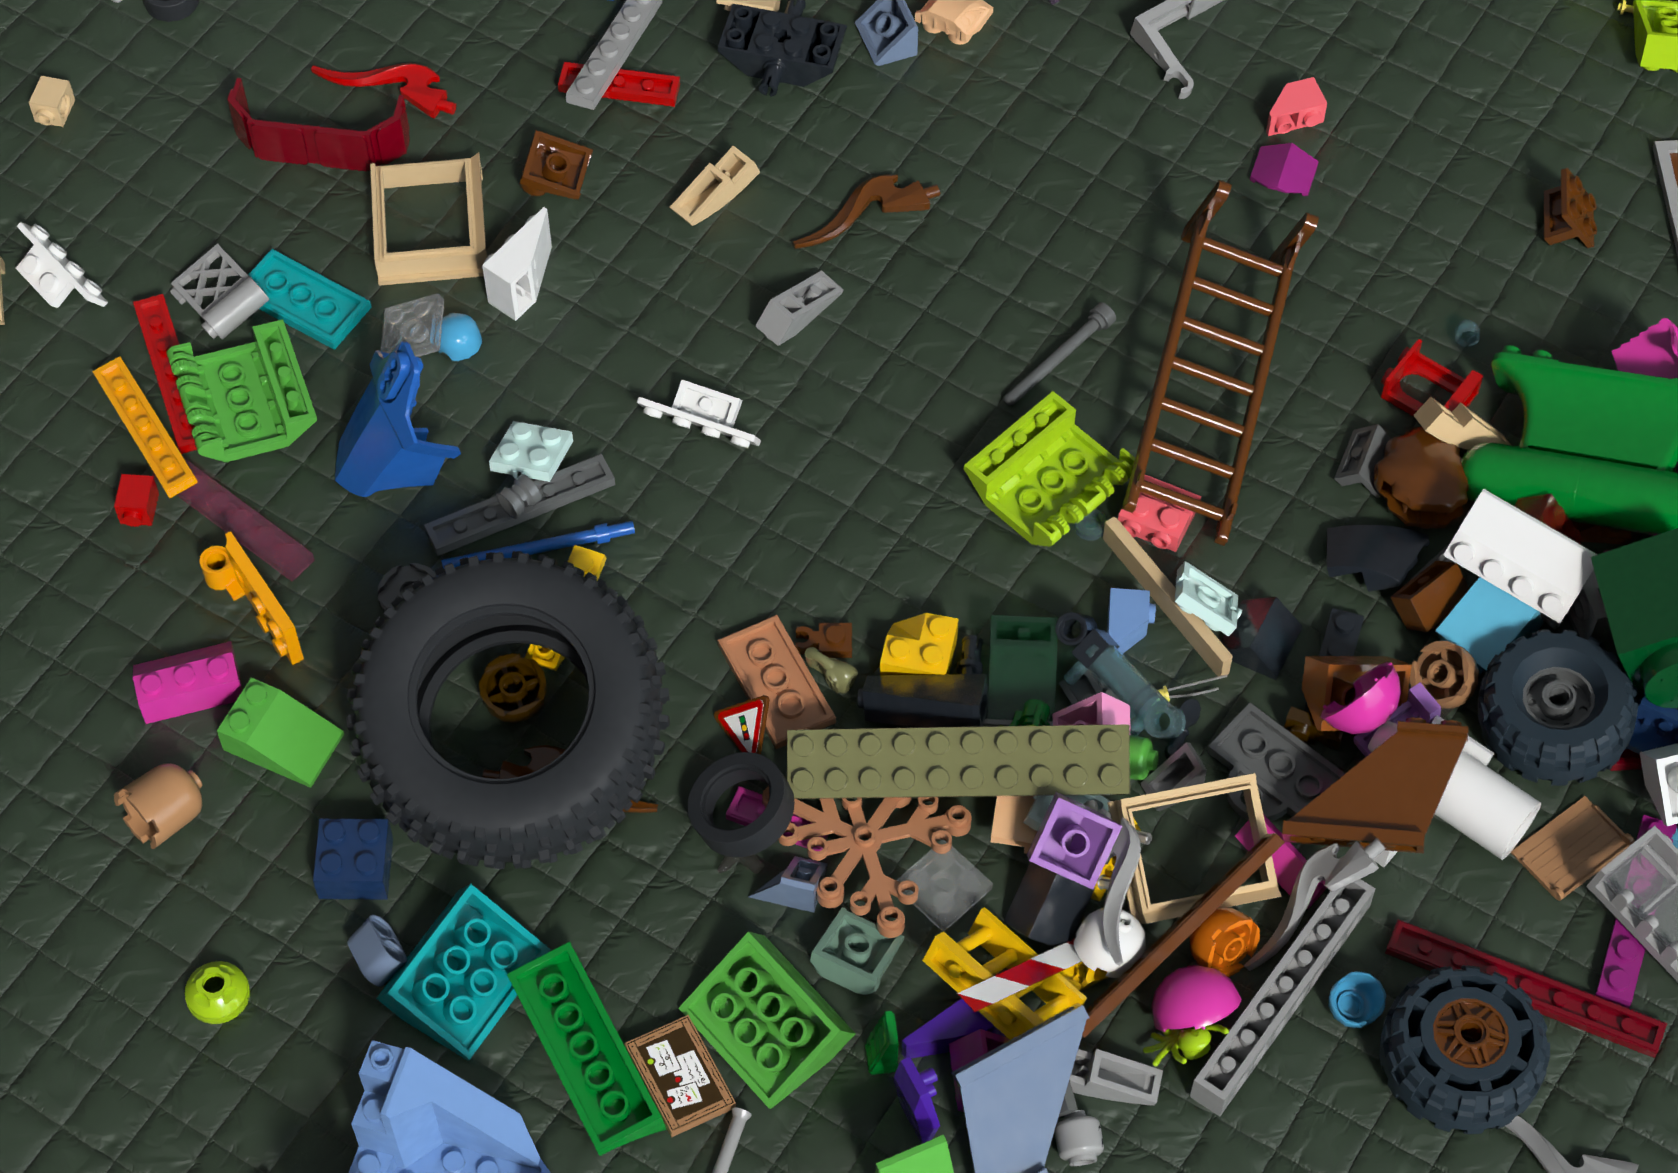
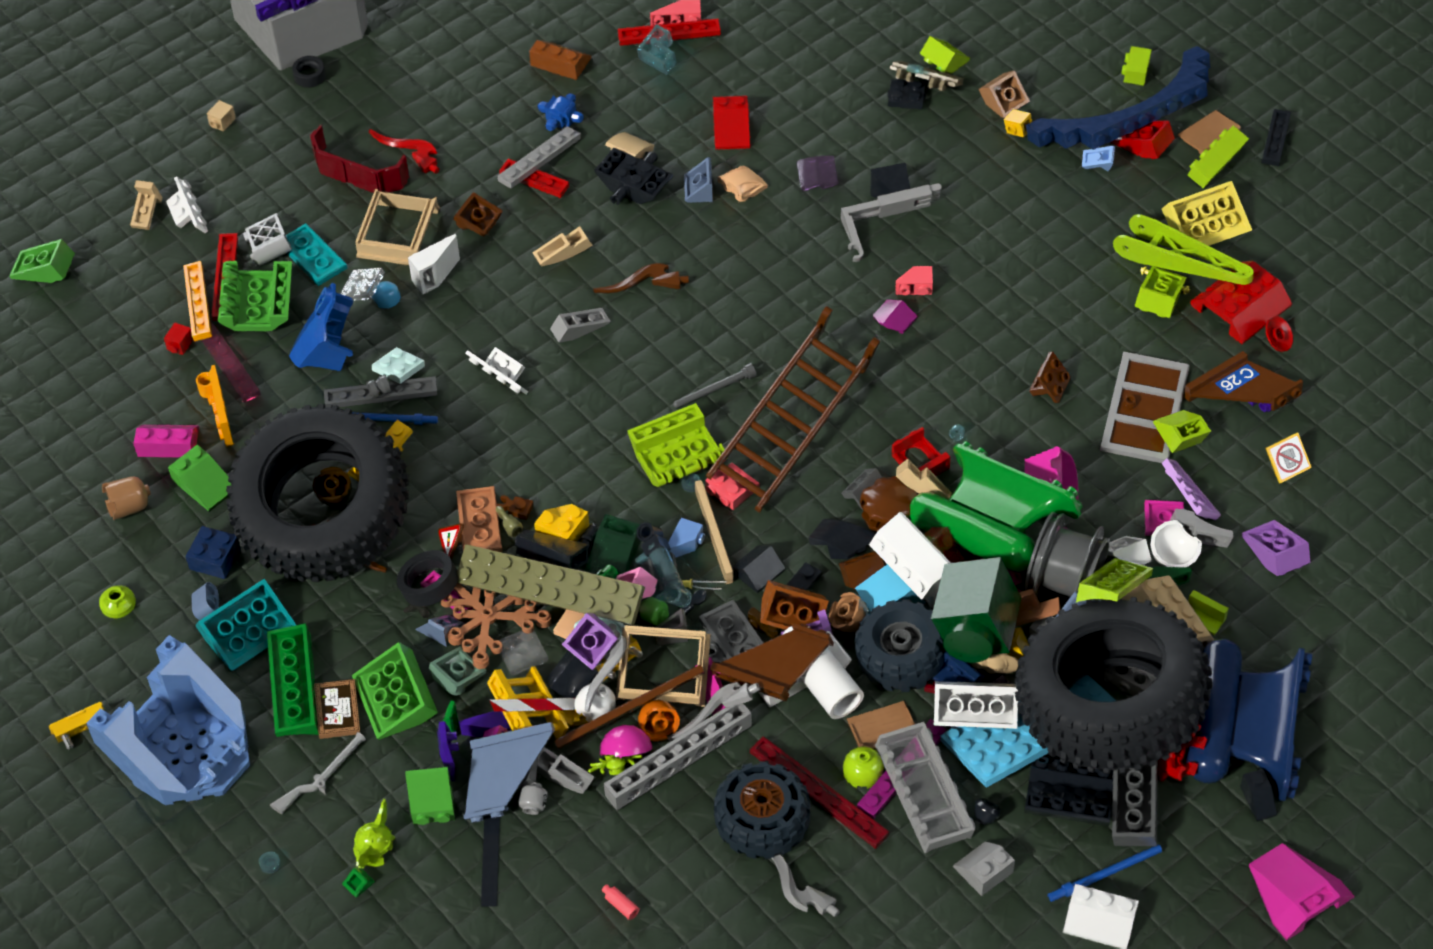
camera: 20 degrees right, 5 degrees down
light aqua plate [1175,561,1242,636] -> none
dark pink cylinder [1321,662,1401,734] -> none
dark azure hair [1328,971,1386,1028] -> none
none -> lime cylinder [843,746,884,788]

